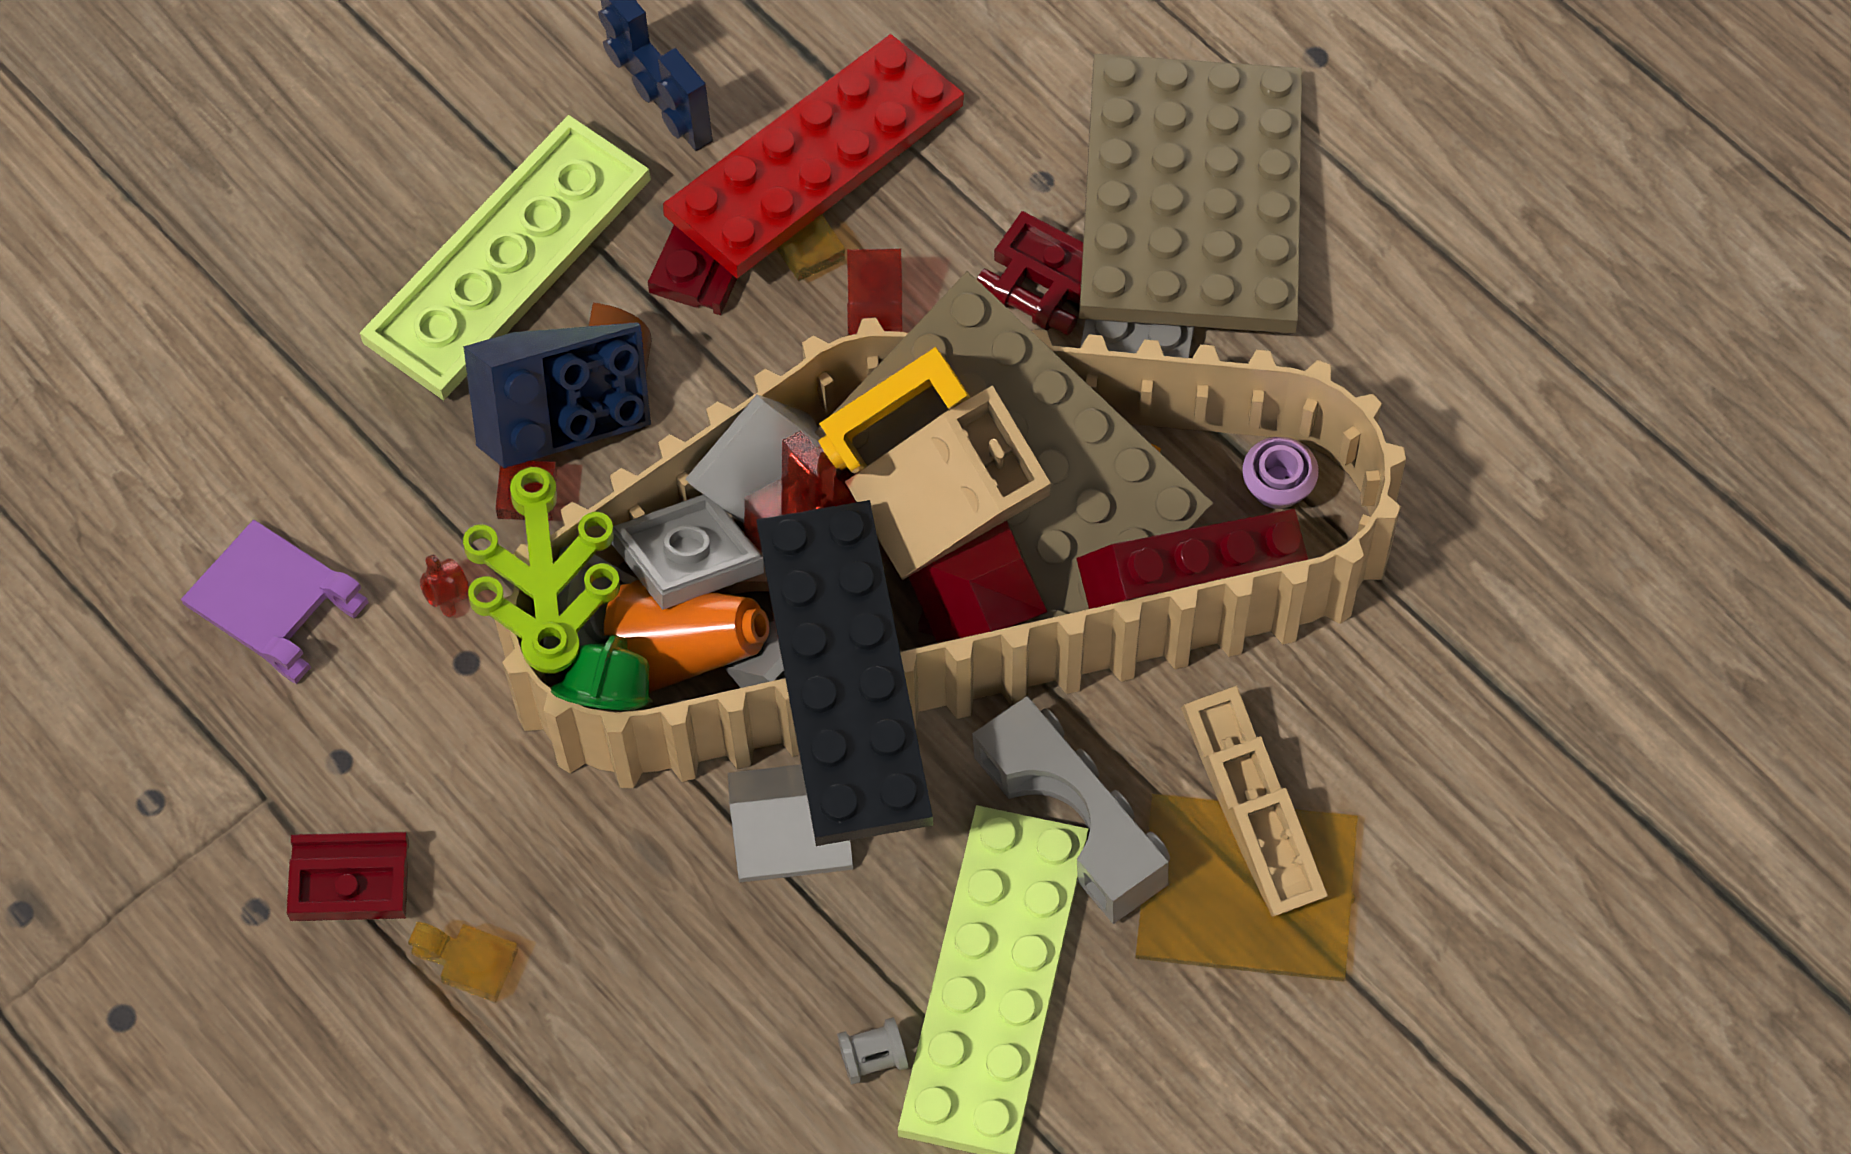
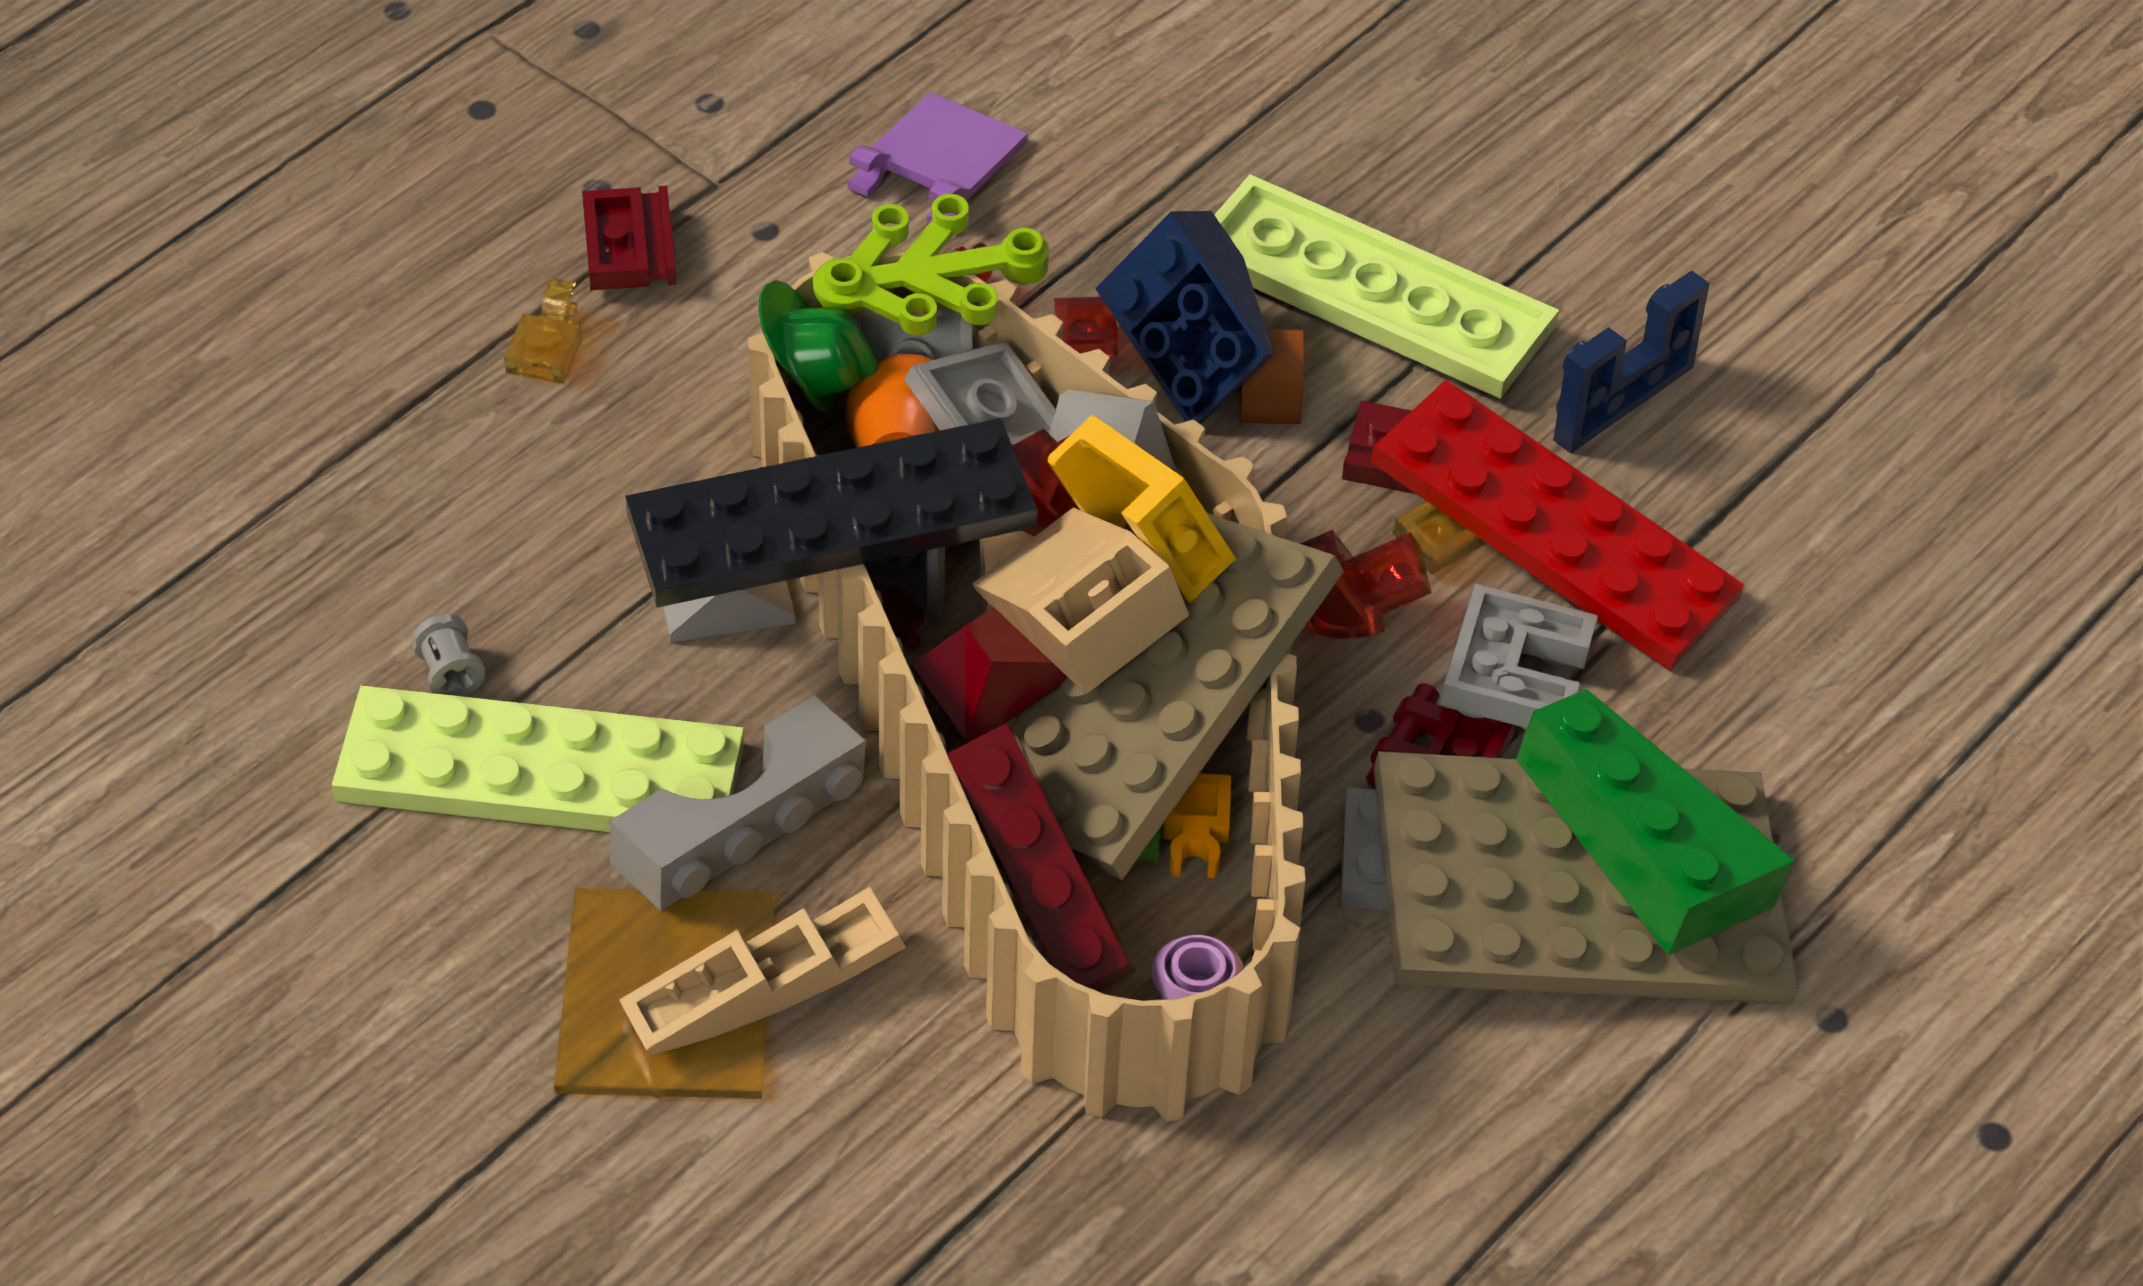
camera: 80 degrees right, 15 degrees down
none -> light grey plate [1439,584,1598,730]
none -> green wedge [1516,689,1795,956]

